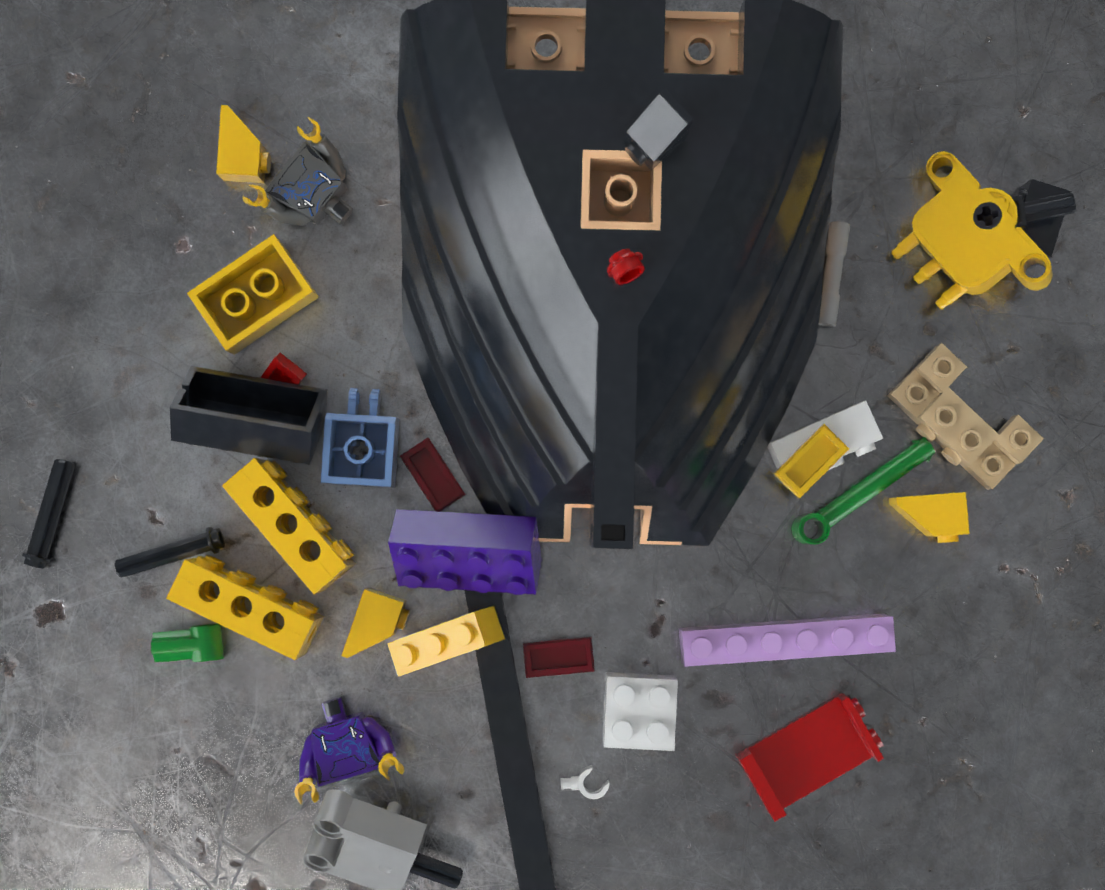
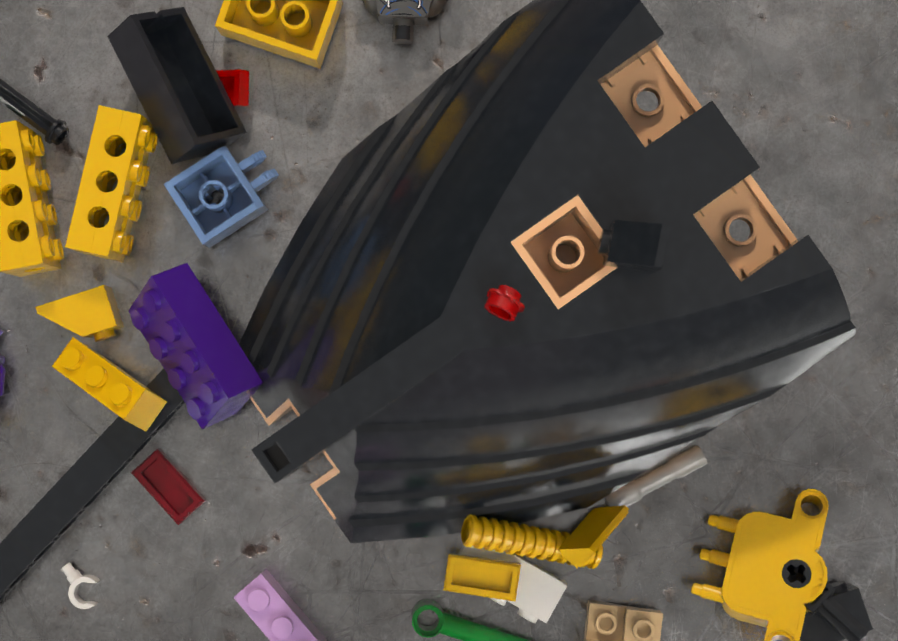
camera: 55 degrees right, 0 degrees up
dark red tile [400,437,466,512] -> none
white brick [602,672,678,751] -> none
none -> yellow piece [461,514,603,569]
none -> yellow slope [558,505,629,568]

